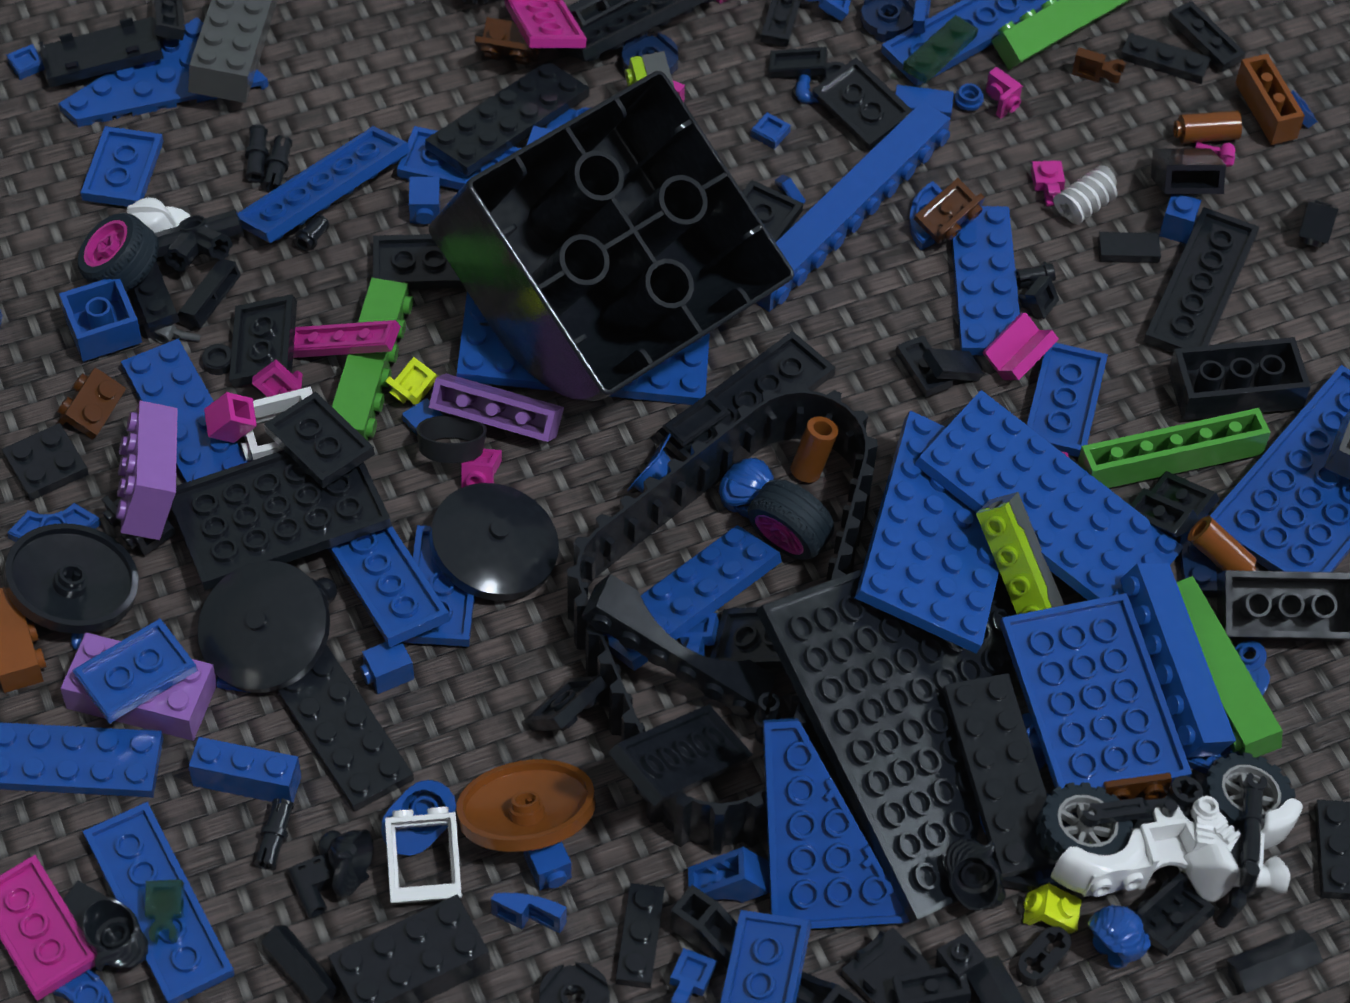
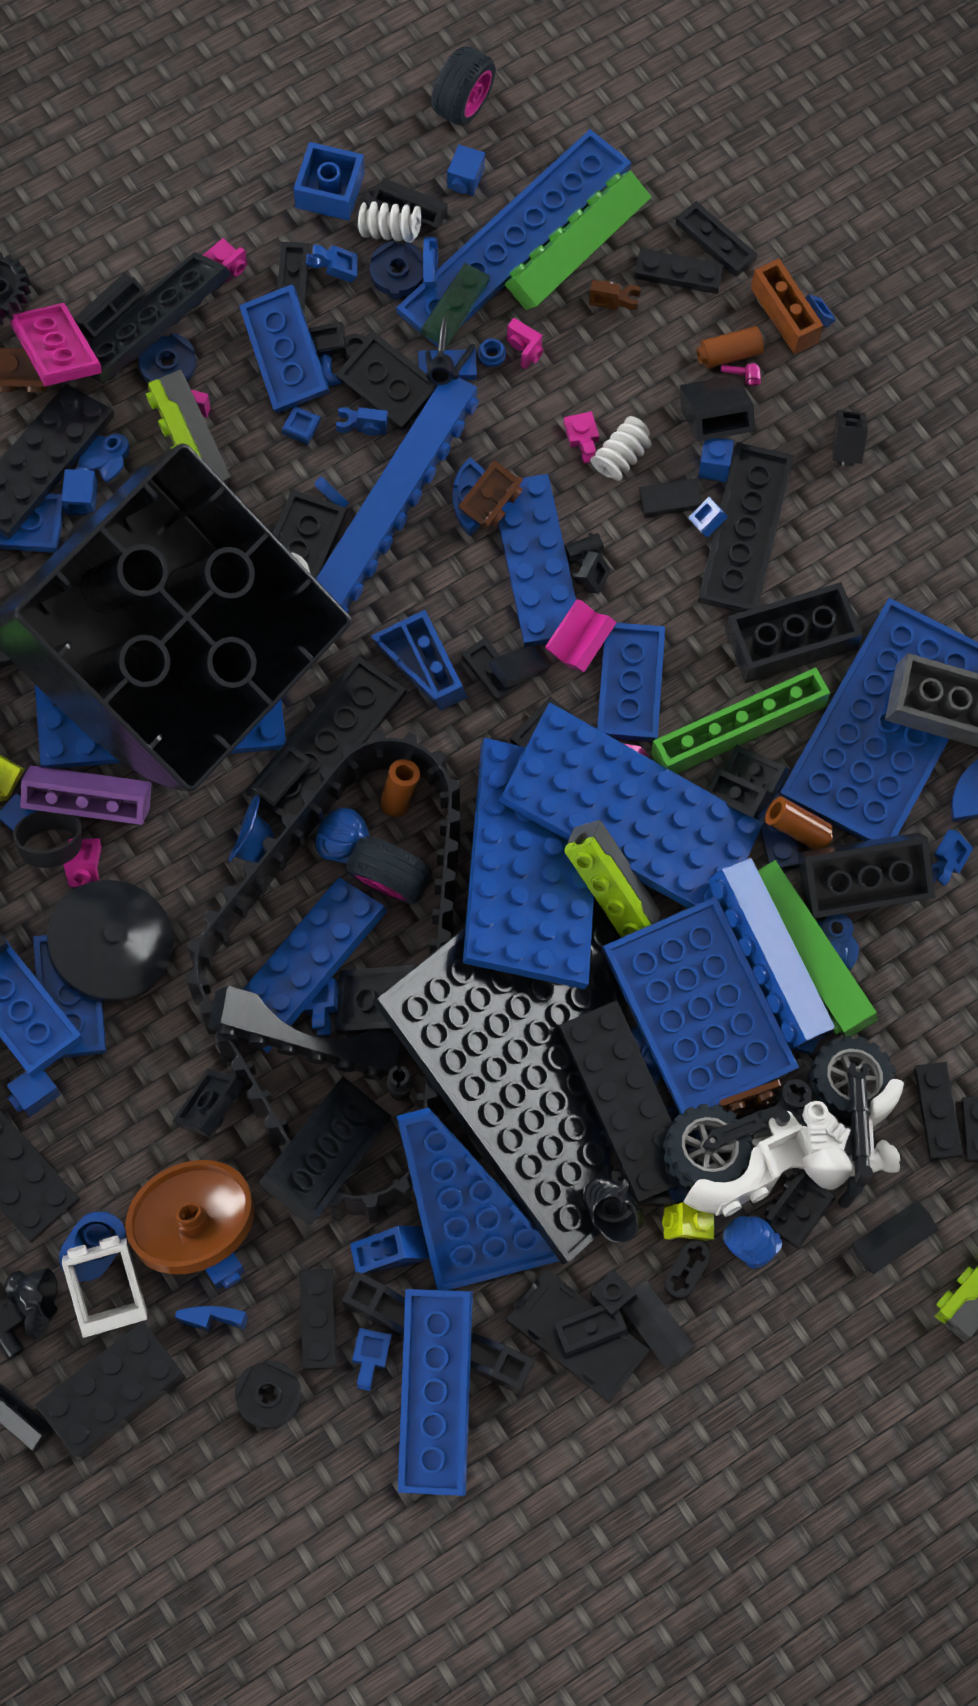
camera: 10 degrees left, 15 degrees up
none -> blue plate [239,284,330,413]
none -> blue plate [336,407,388,436]
none -> blue wedge [371,610,468,711]
none -> black plant [425,317,476,385]
none -> blue tile [688,497,728,538]

